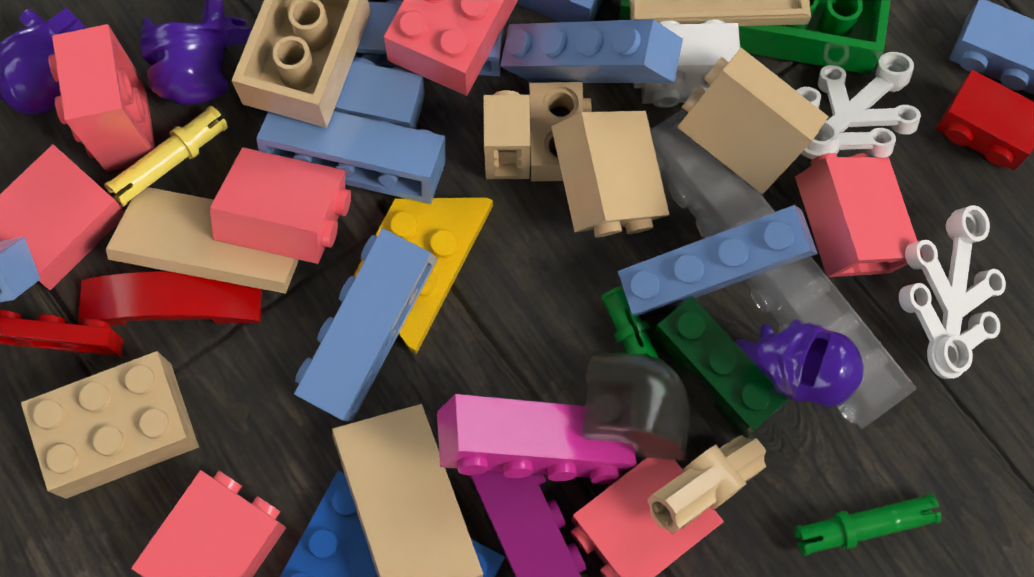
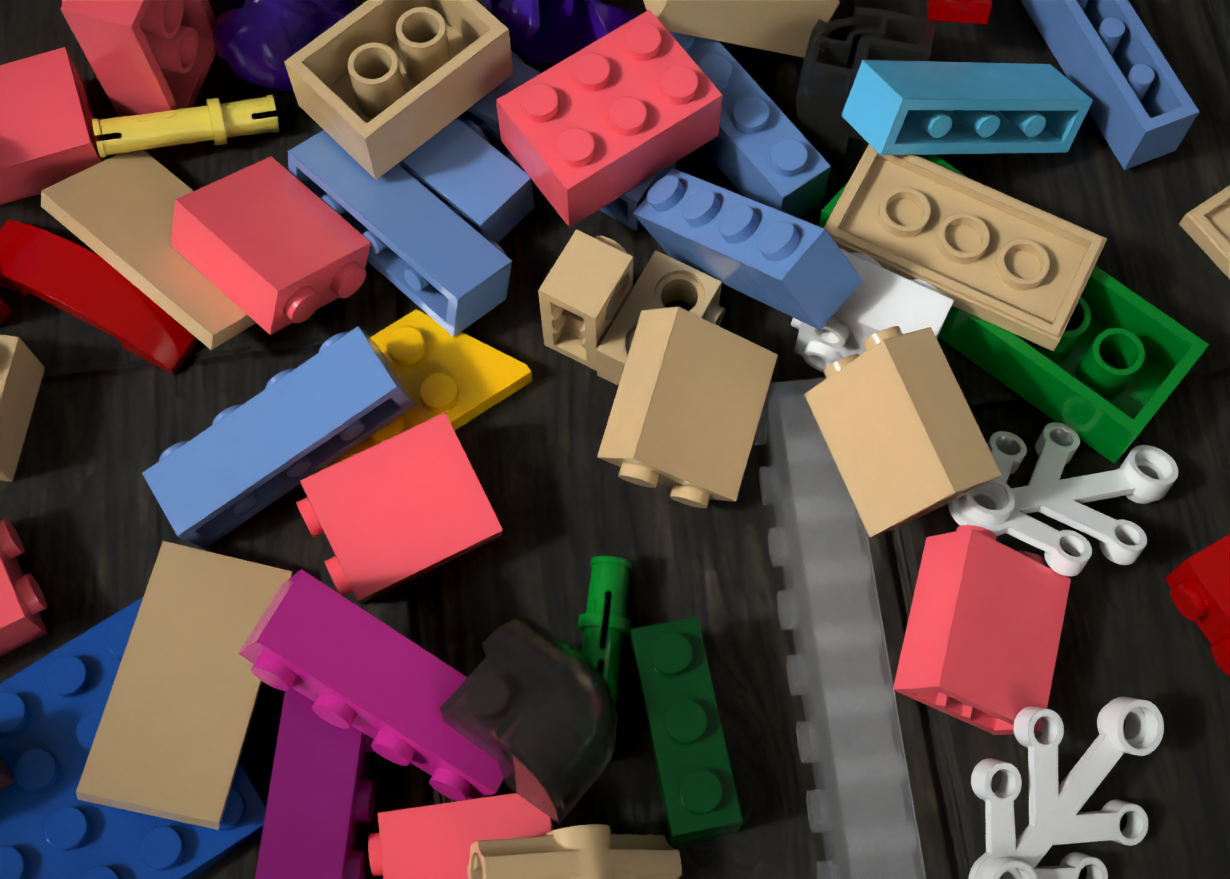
camera: 30 degrees right, 5 degrees down
medium blue brick [618,205,818,316] -> none
dark purple piece [735,319,864,408] -> none
none -> coral brick [296,413,503,604]

